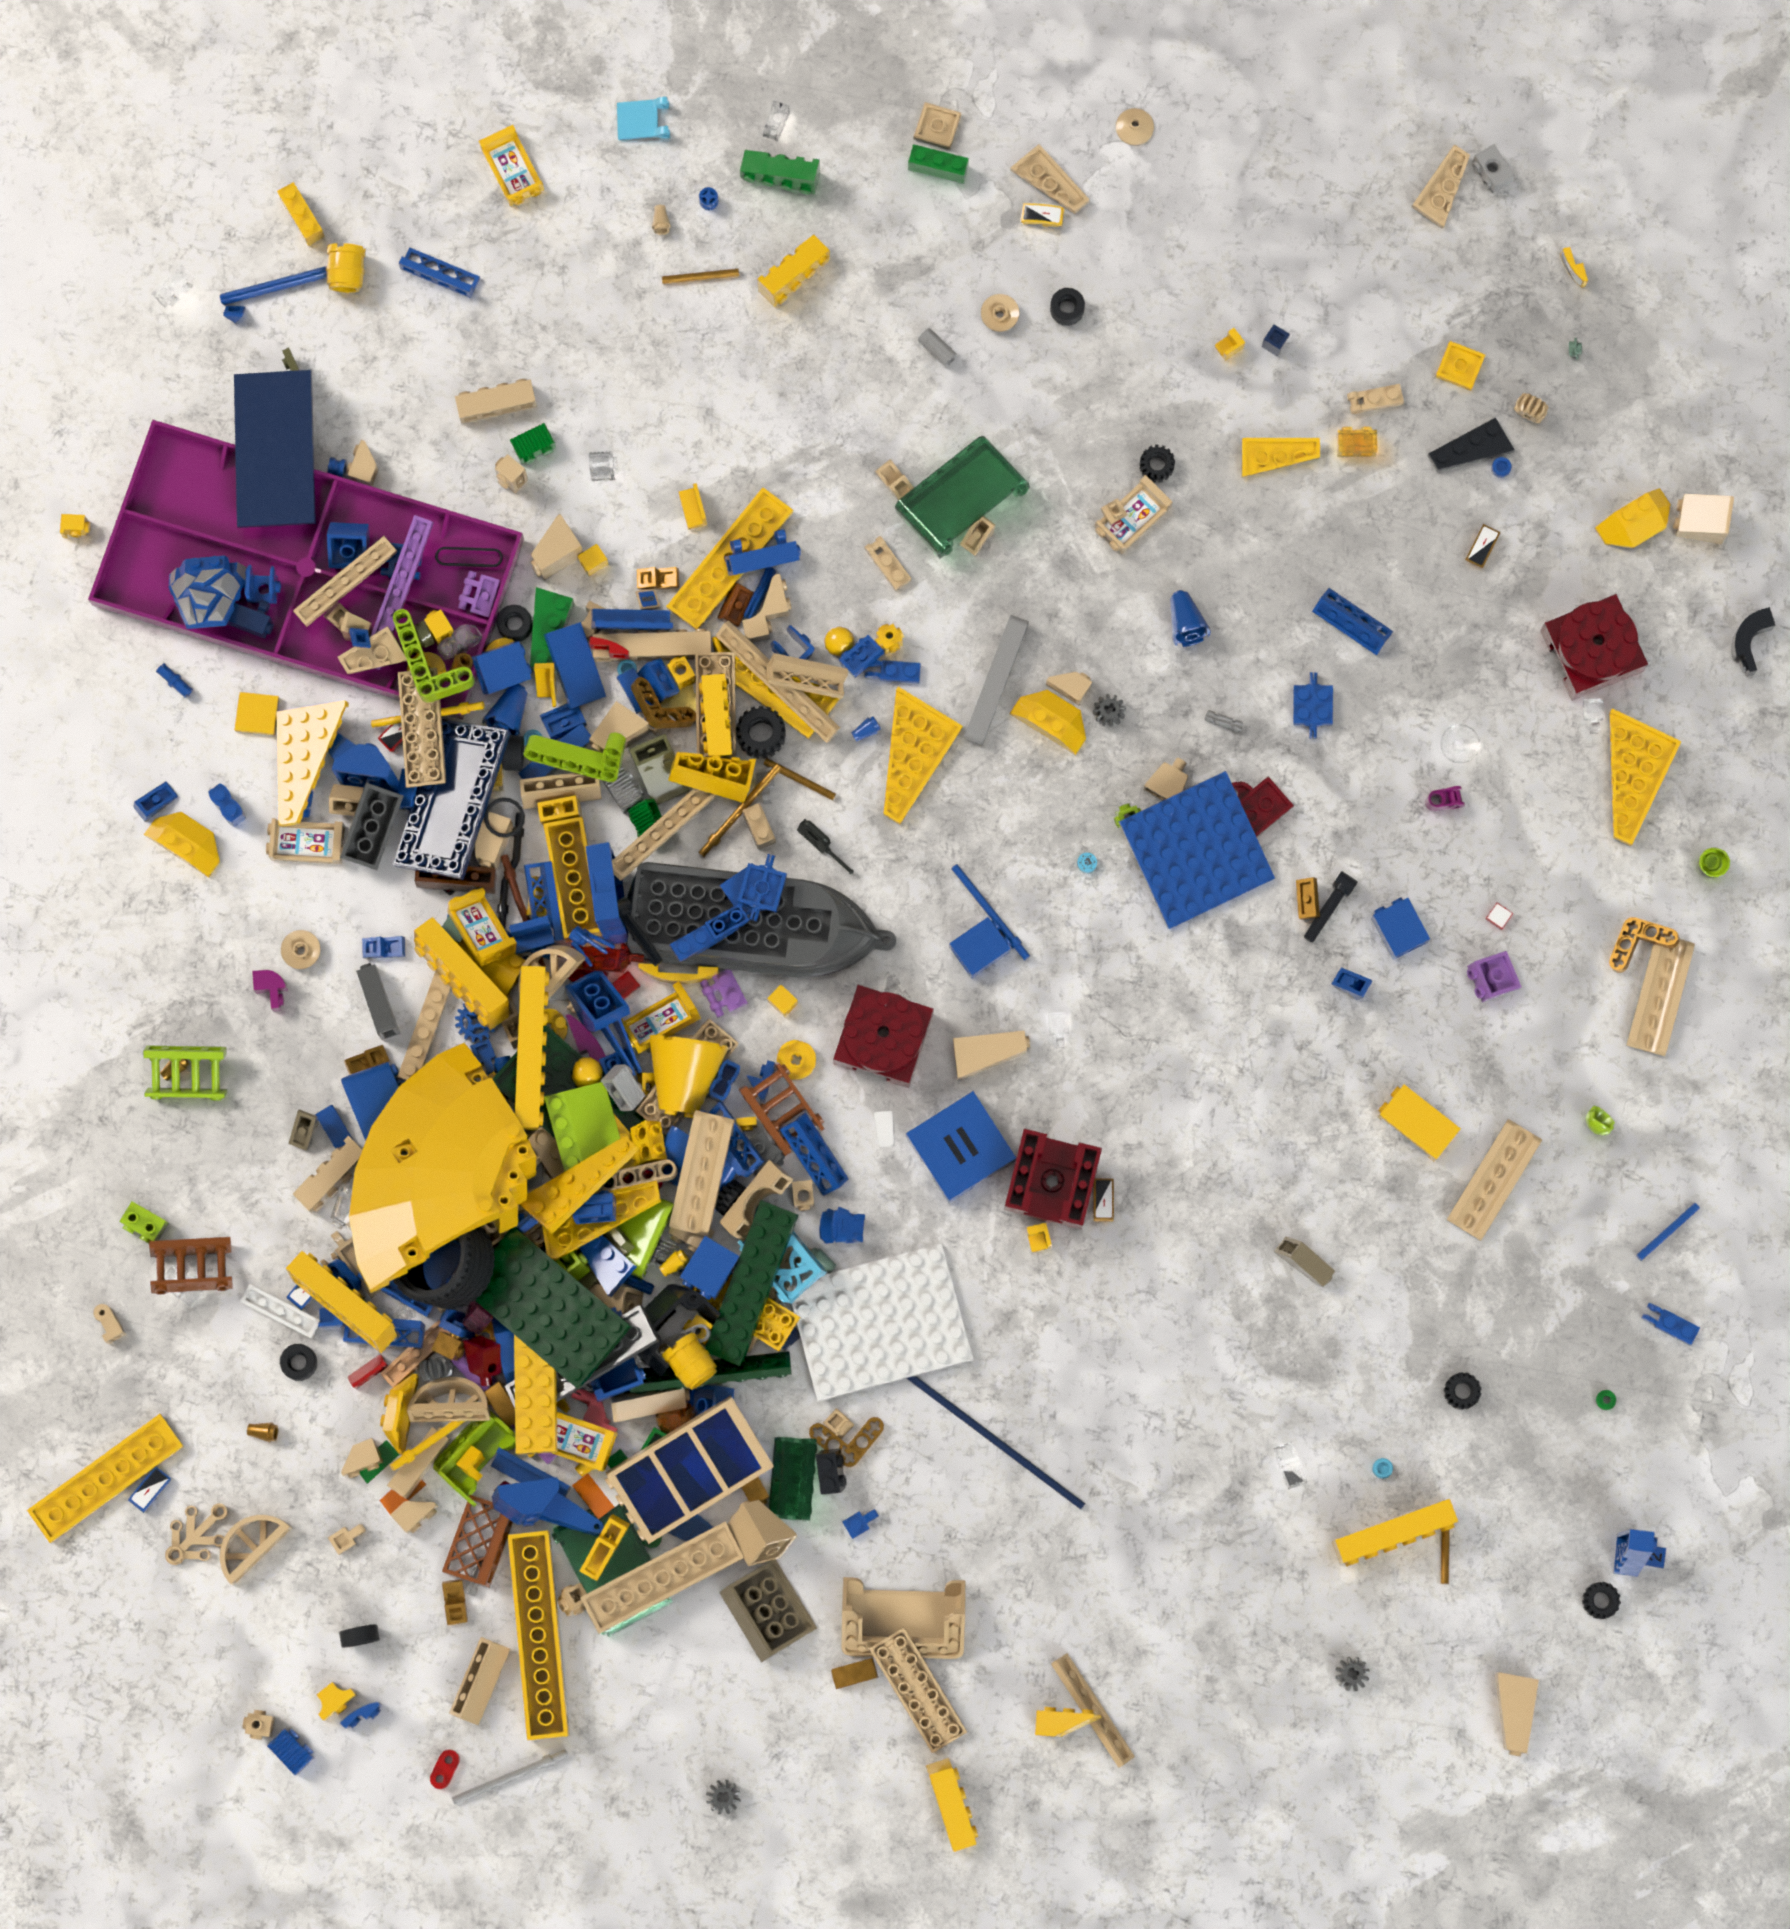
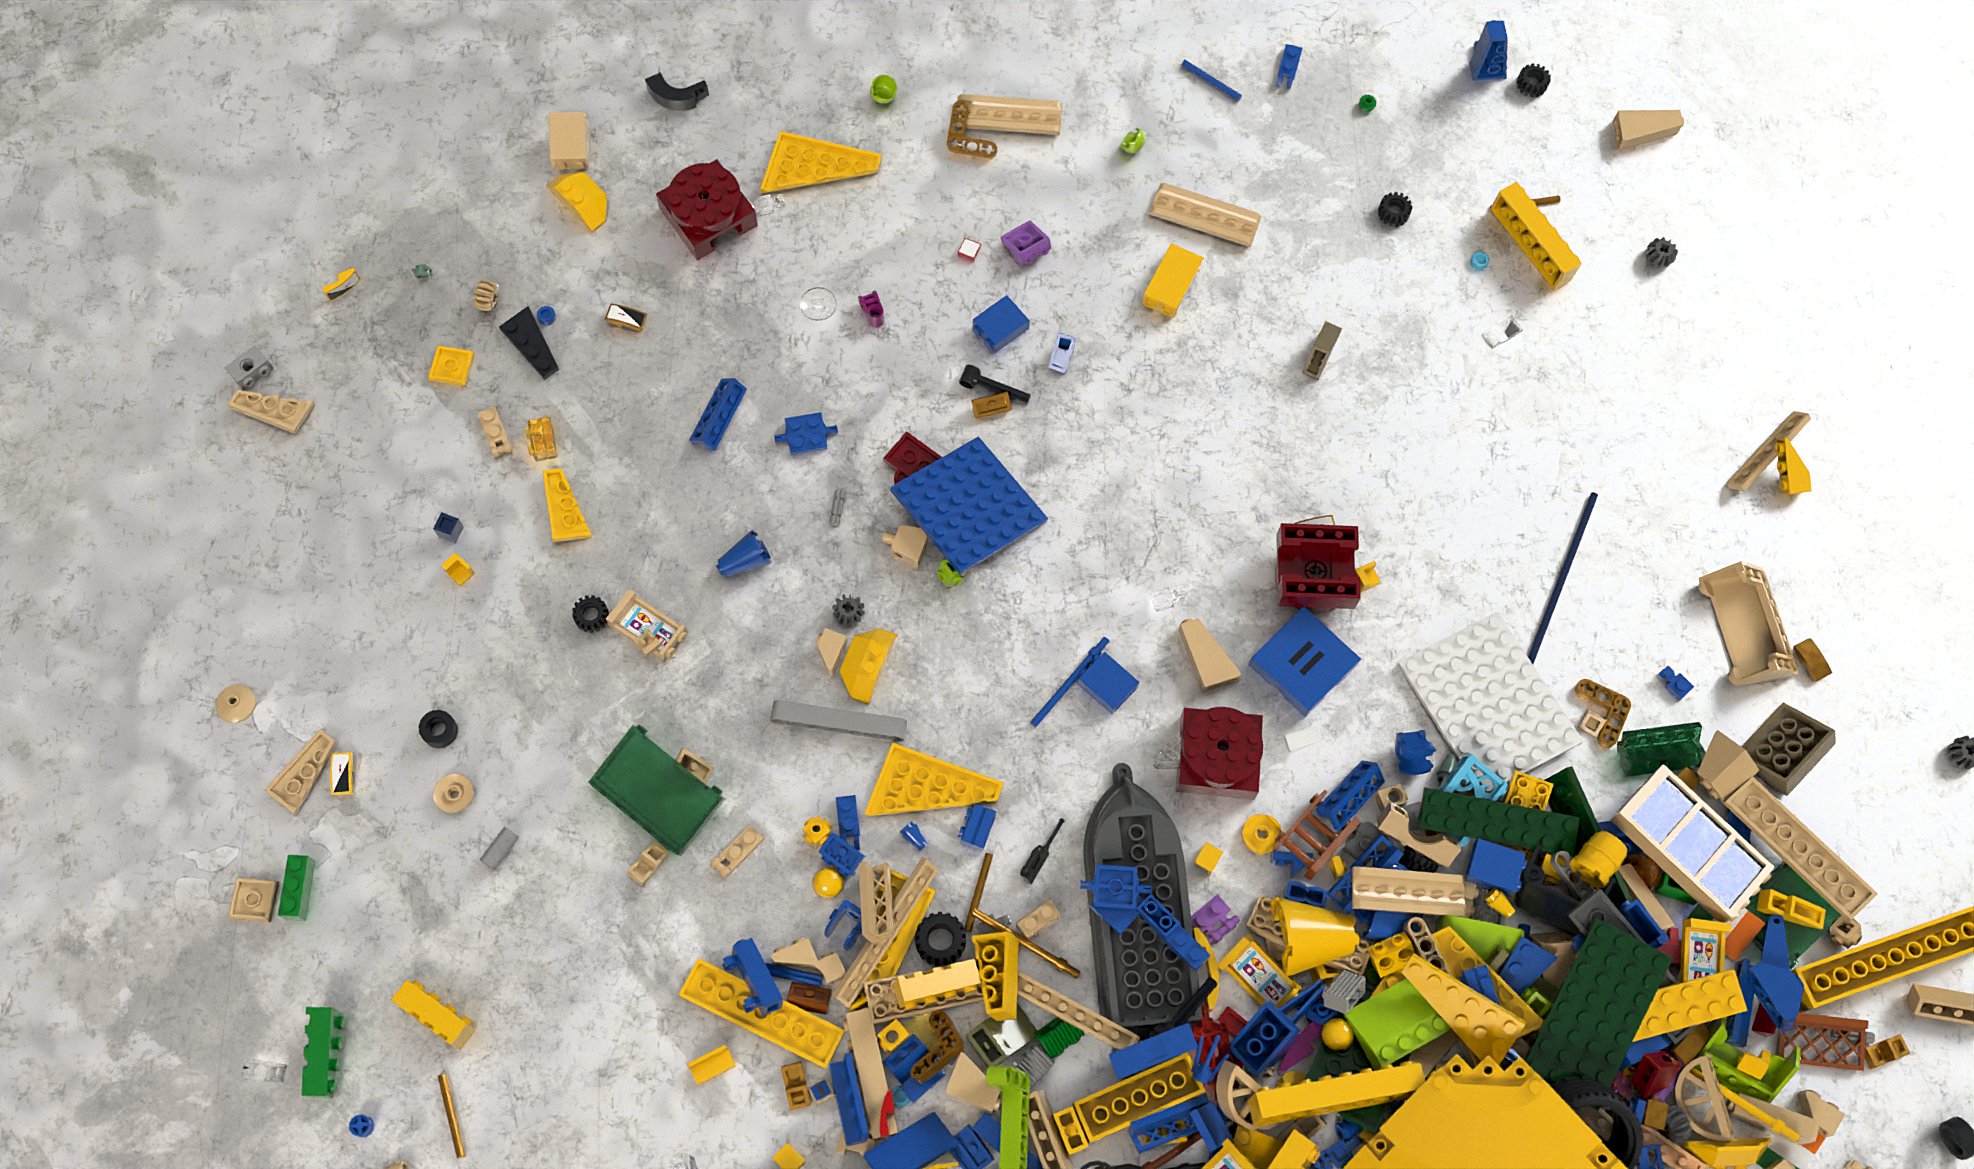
camera: 105 degrees left, 10 degrees down
black brick [816,1448,847,1495] -> none
tan plate [869,1627,967,1753] -> none
yellow wedge [926,1758,979,1852] -> none
medium azure tile [1077,853,1097,873] -> none
none -> blue brick [958,804,996,852]

